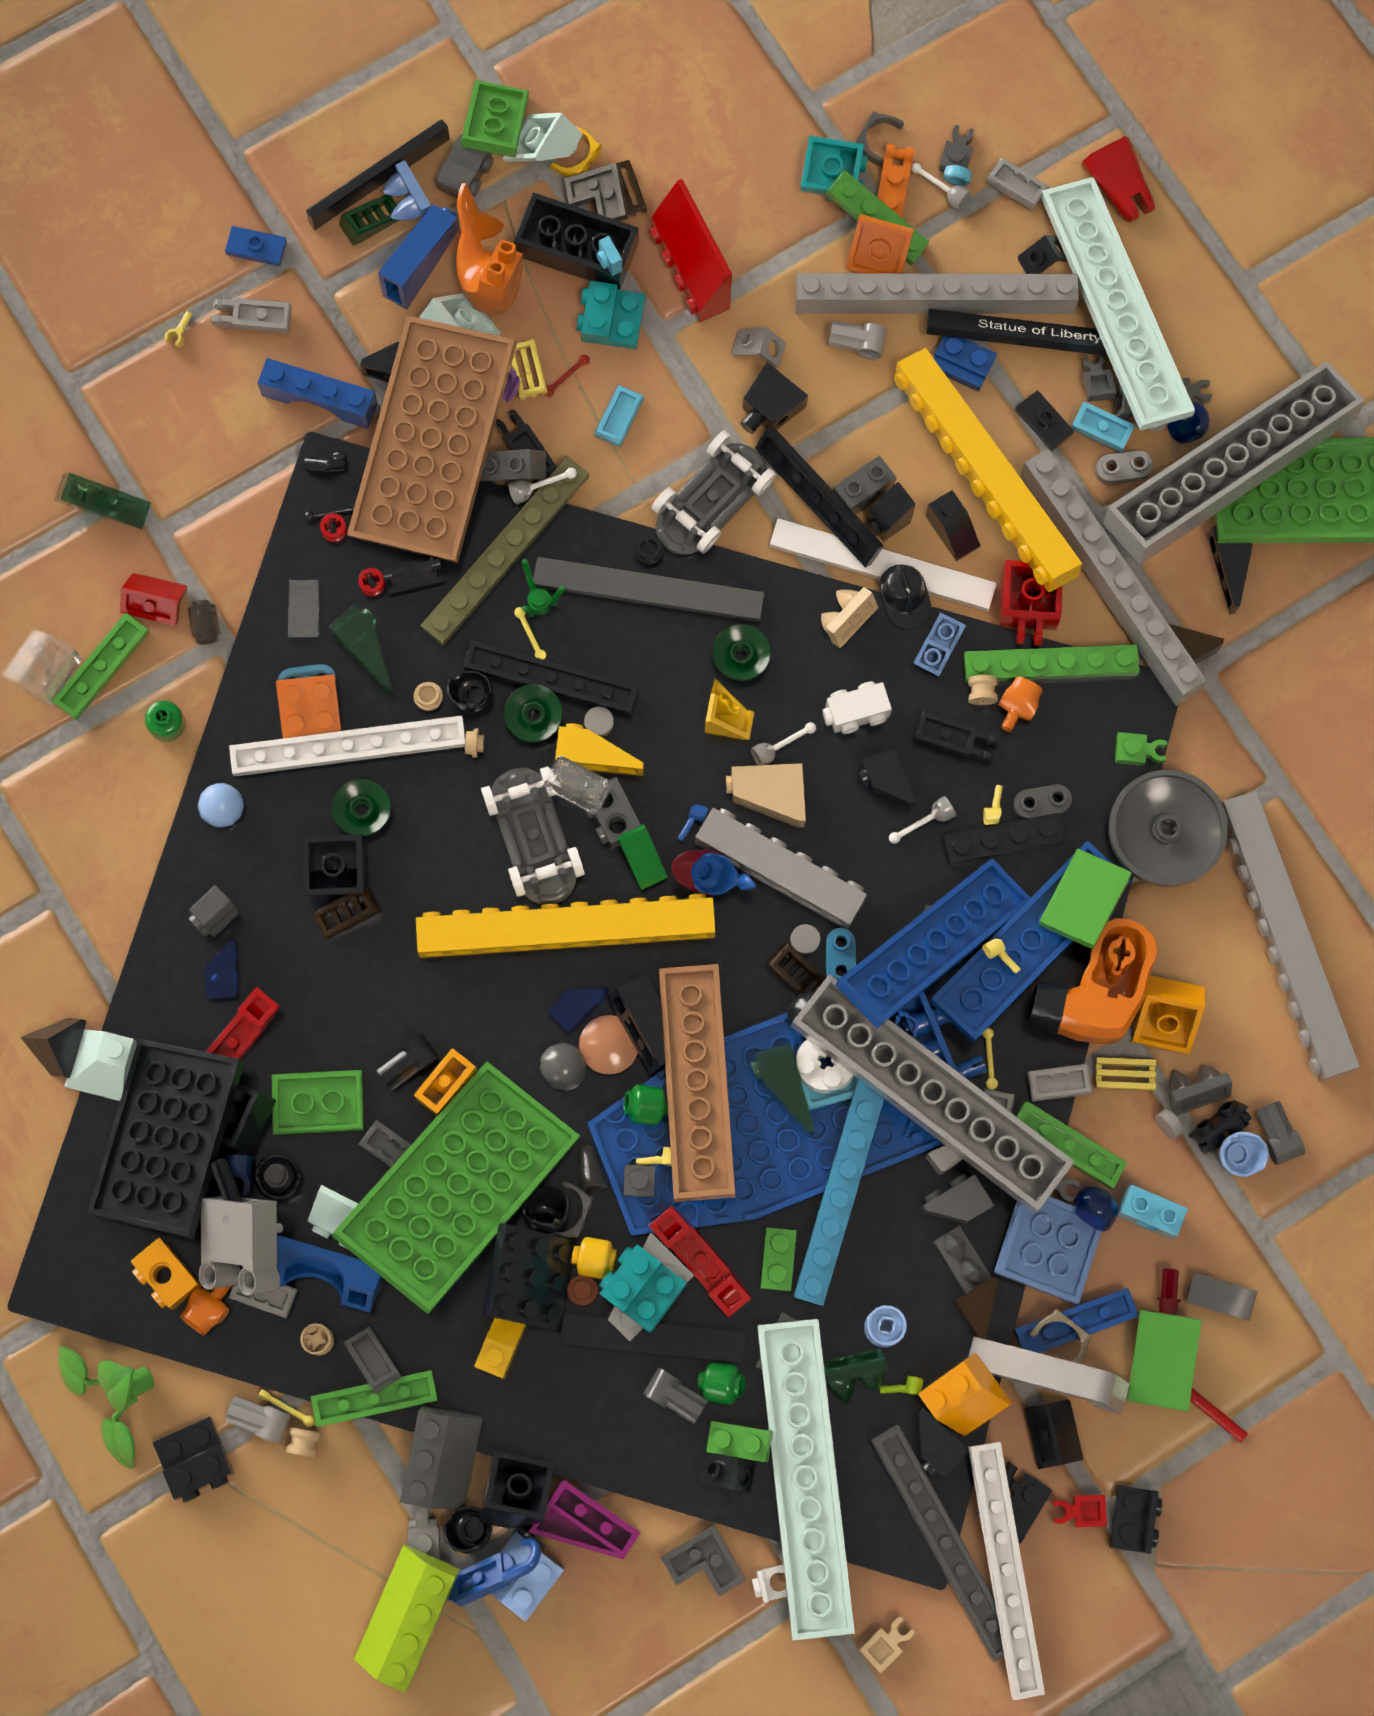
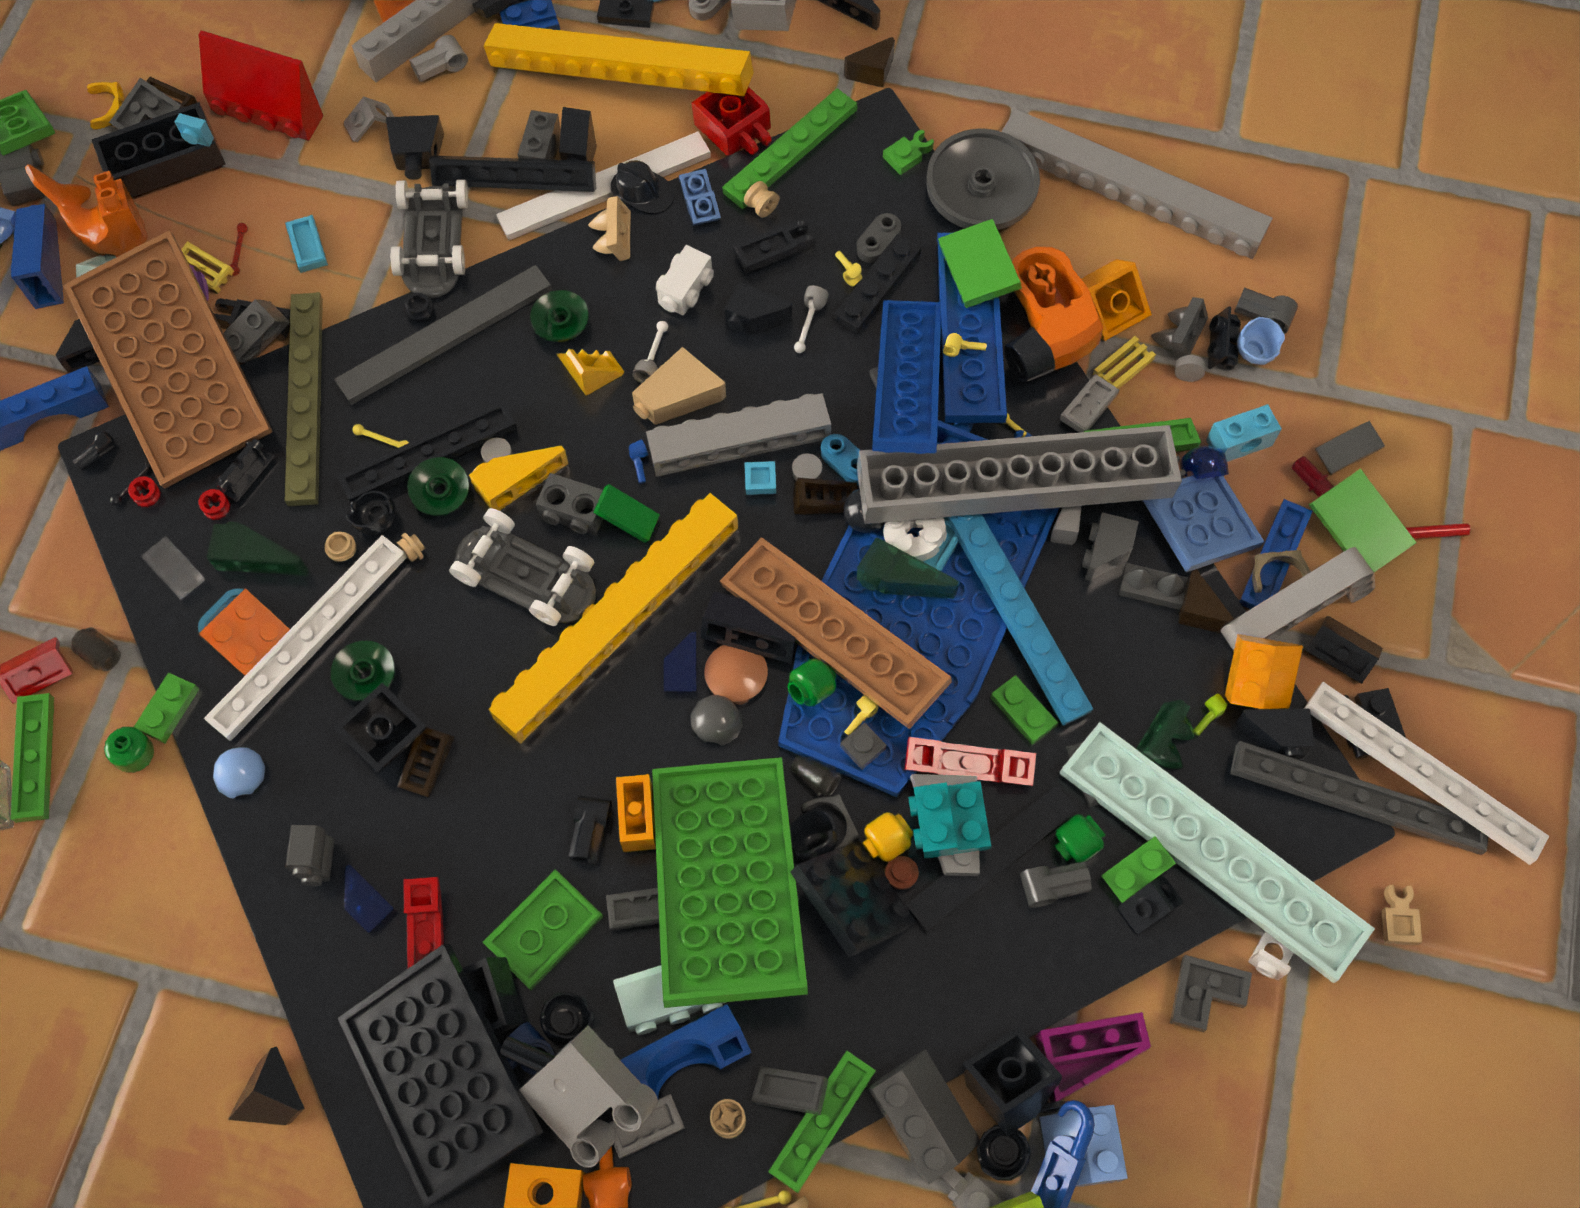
camera: 40 degrees left, 10 degrees down
light aqua slope [64,1029,137,1101] -> none
yellow slope [474,1318,526,1380] -> none
light aqua slope [502,113,583,162] -> none
hinge [508,468,577,505] -> none
green plant [522,559,566,617] -> none
clear brick [542,755,613,814] -> none
teal plate [577,281,646,350] -> none
blue hair [672,850,756,895] -> none
light blue wheel [864,1305,907,1348] -> none
black slope [925,490,981,561] -> none
orange piece [998,676,1043,732] -> none
light grey brick [1020,449,1207,706] -> none
red plate [1052,1495,1107,1527] -> none
black bracket [1110,1485,1162,1554] -> none
none -> bright green plate [134,672,199,744]
none -> medium azure plate [745,461,776,495]

